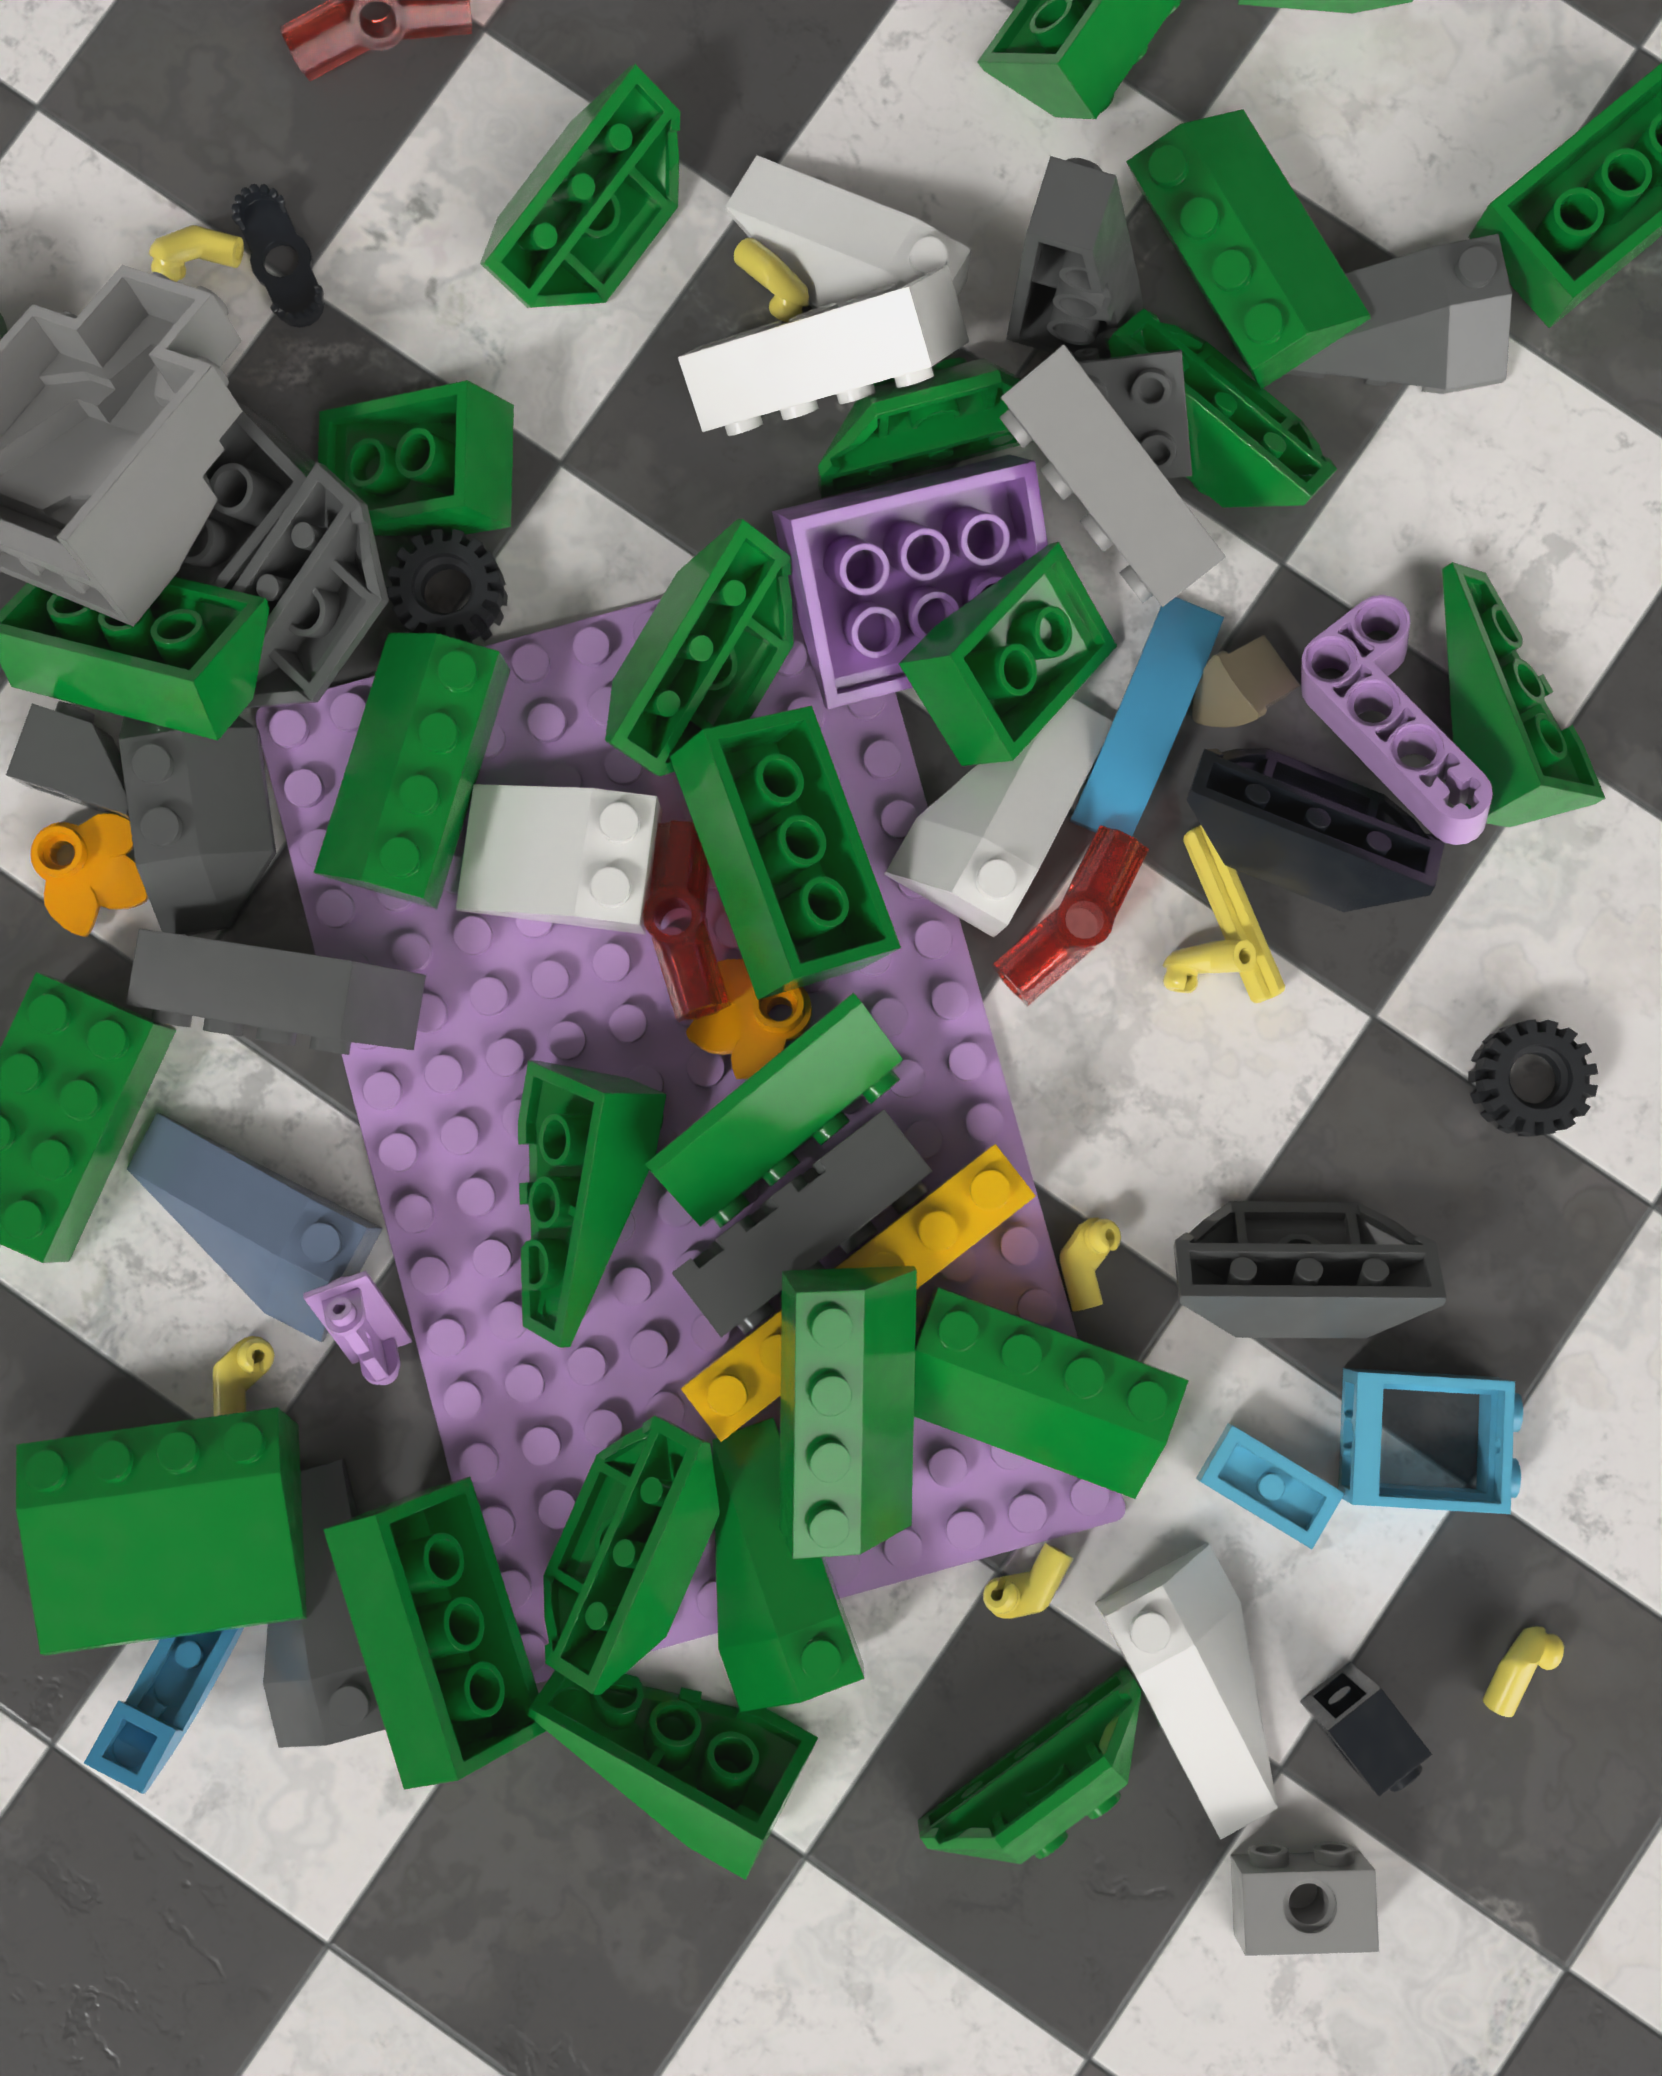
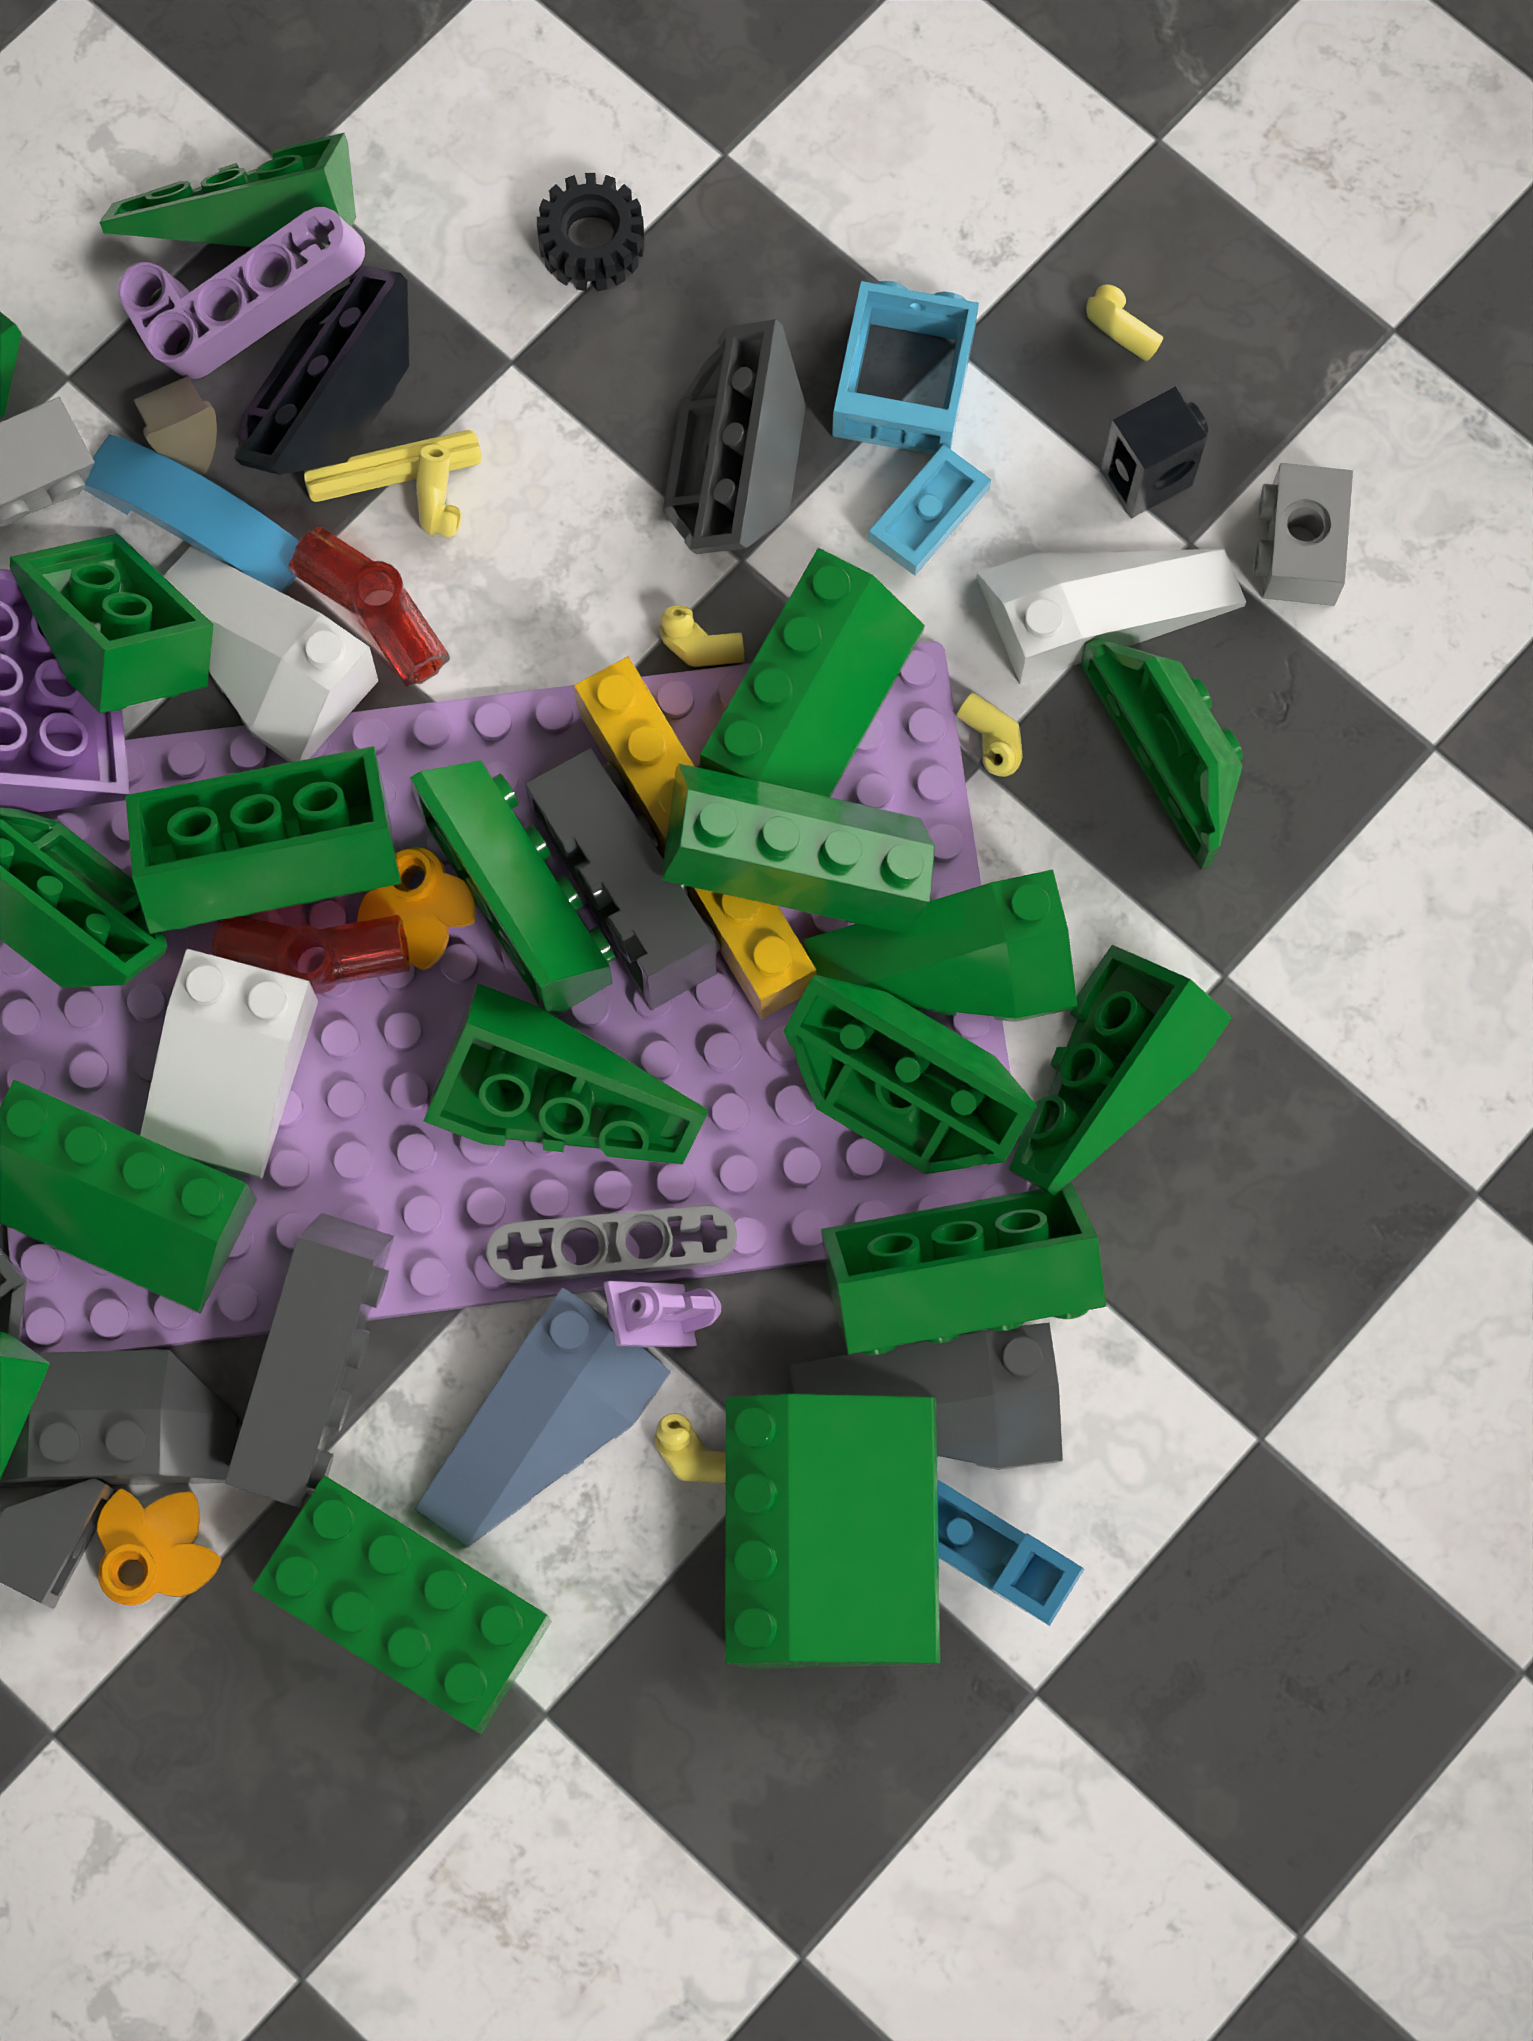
camera: 85 degrees left, 10 degrees down
none -> light grey beam [486,1205,737,1284]

